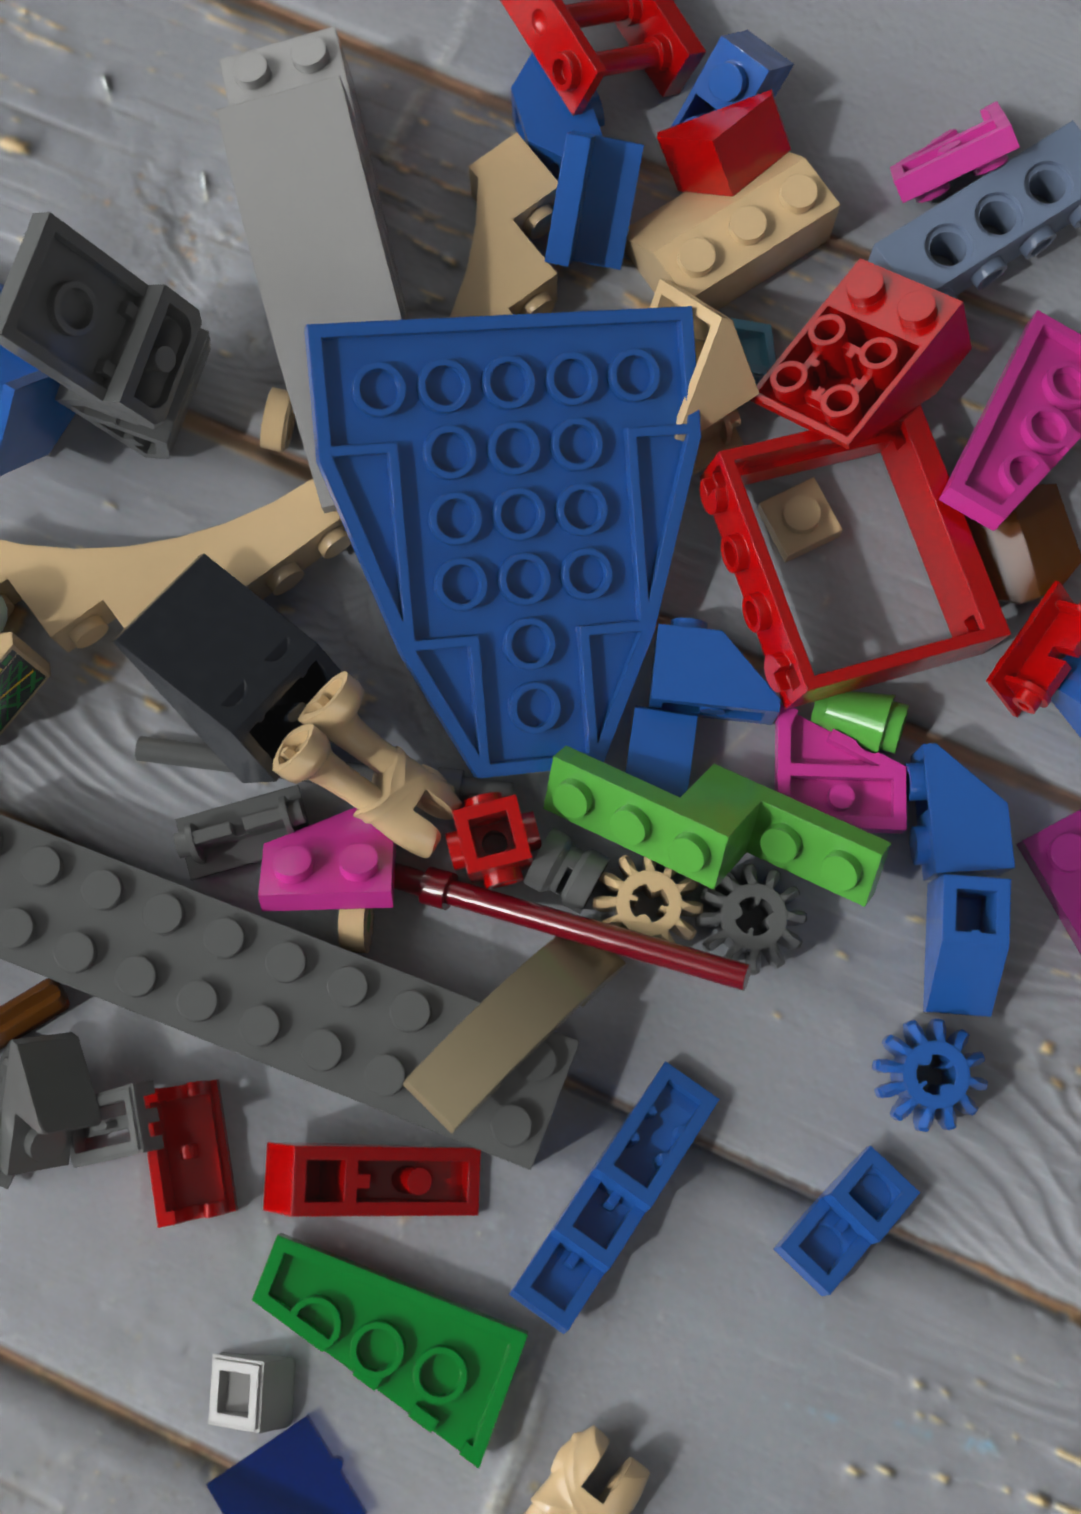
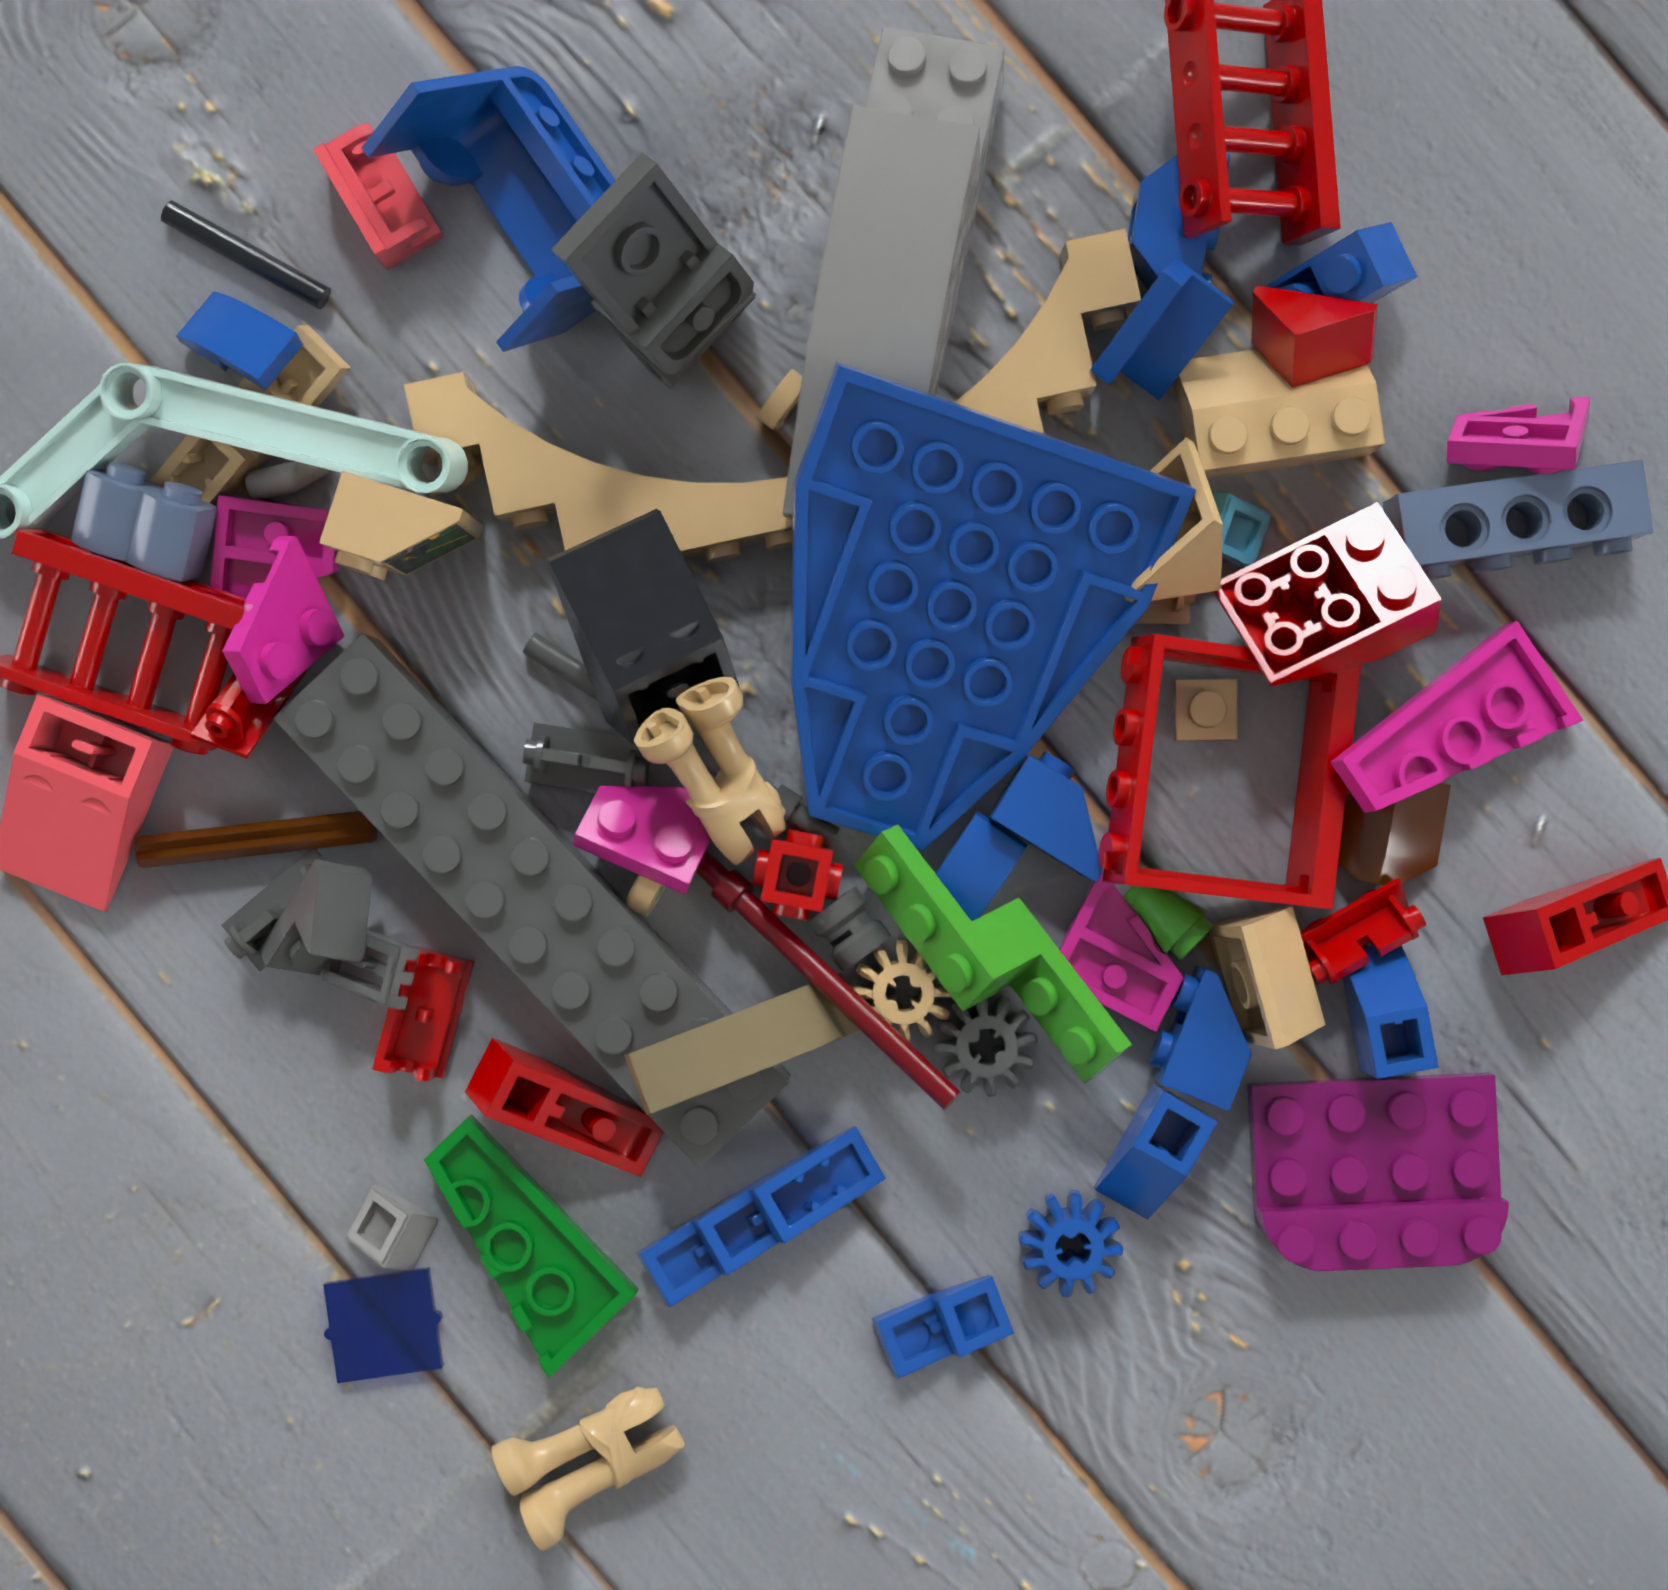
camera: 20 degrees right, 10 degrees up
none -> tan slope [1209,906,1326,1050]

